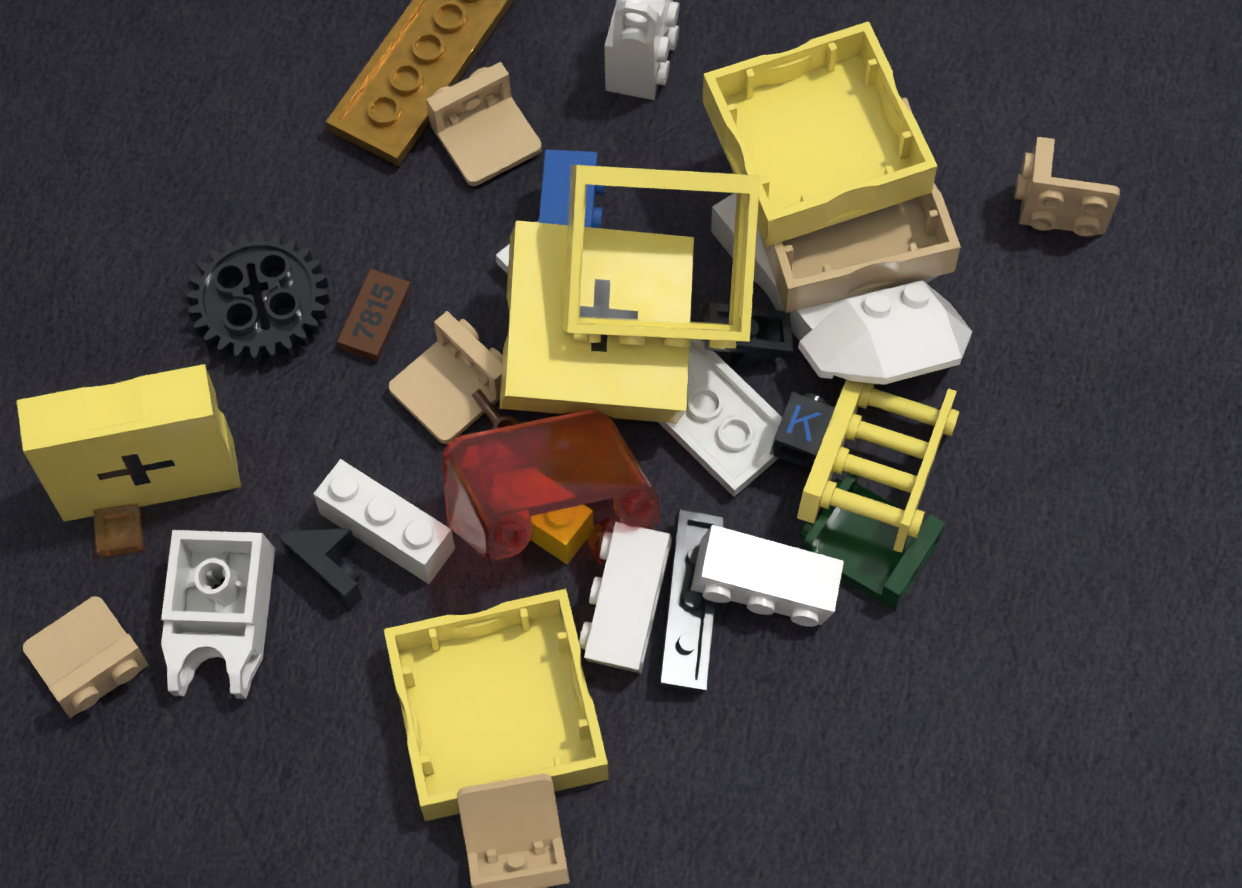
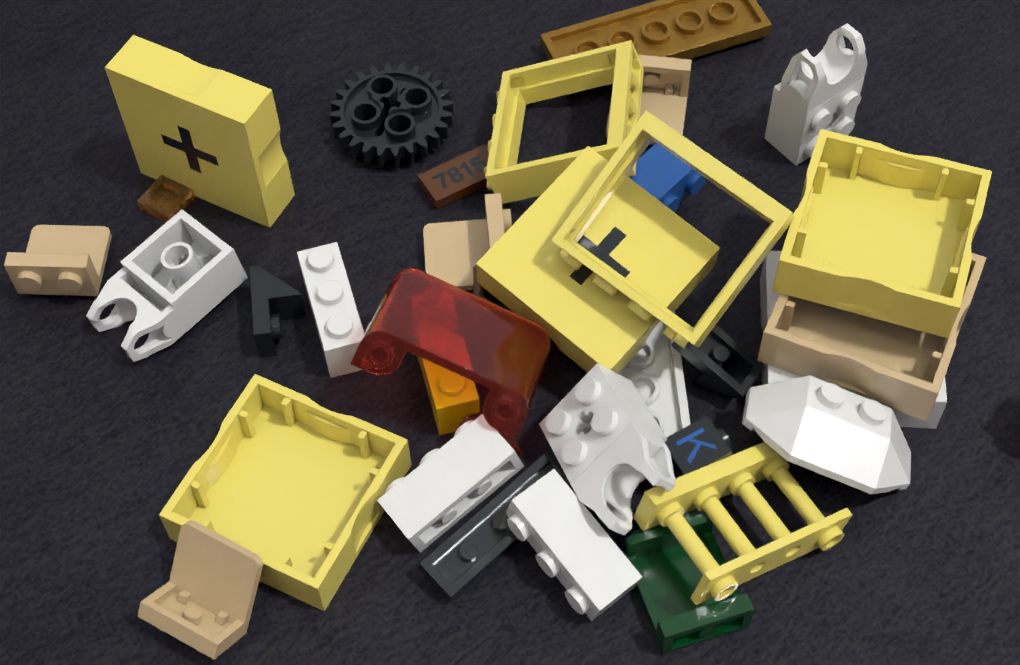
camera: 40 degrees right, 10 degrees down
none -> light yellow window [483,40,644,204]
none -> white brick [539,363,676,536]

